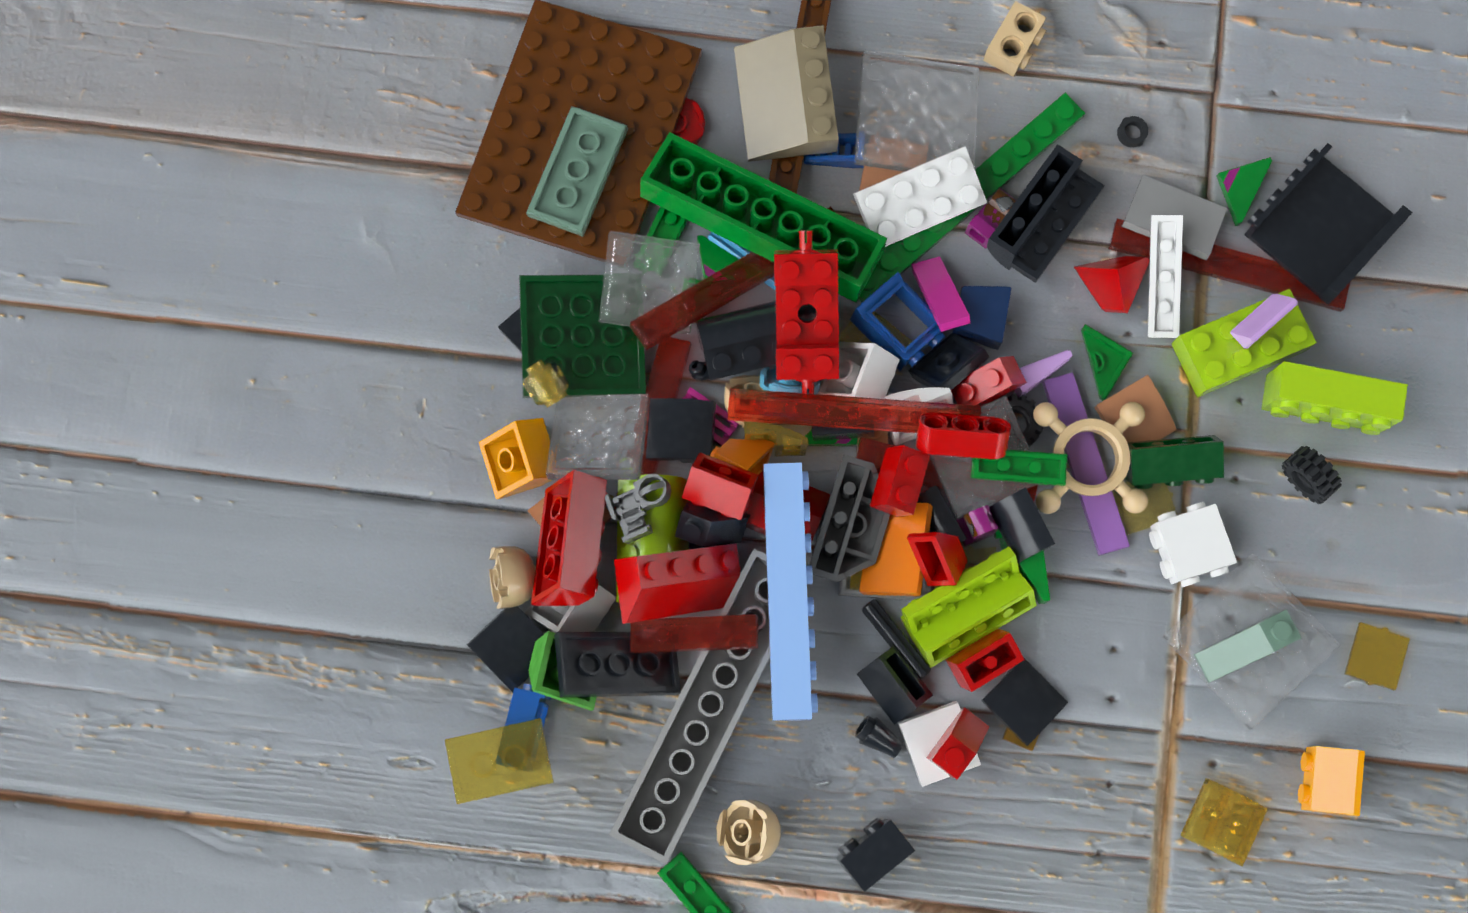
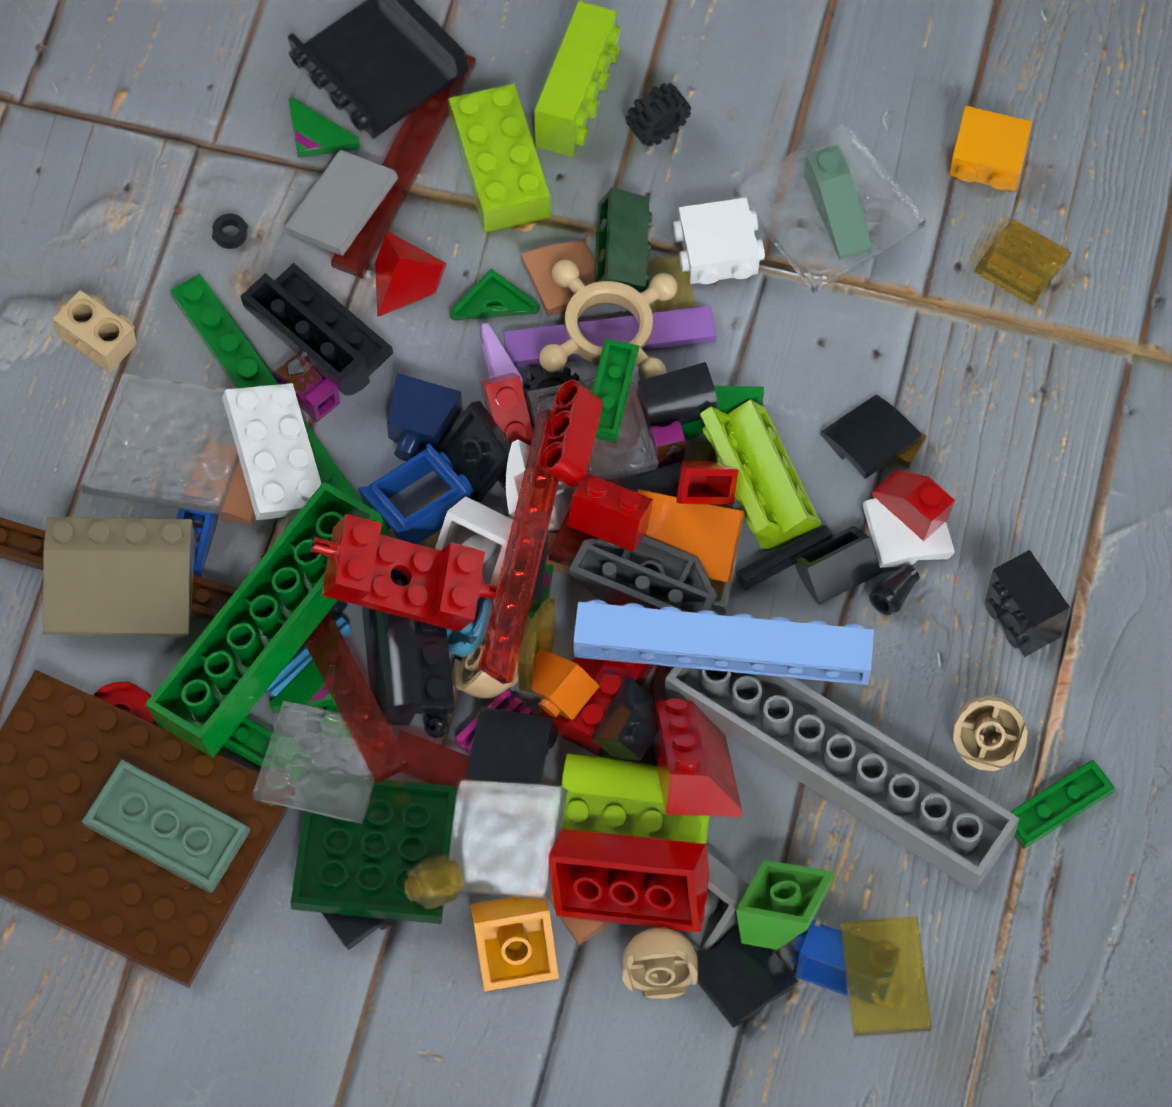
camera: 80 degrees left, 15 degrees down
black tile [554,632,681,697] -> none
dark grey piece [605,474,672,544] -> none
clear red plate [630,614,758,653] -> none
brick [682,453,759,520] -> none
dark pink tile [911,256,970,332] -> none
red brick [946,629,1025,692] -> none
white plate [1147,215,1183,338] -> none
lavender slope [1230,294,1298,349] -> none
clear yellow piece [1344,622,1410,691] -> none

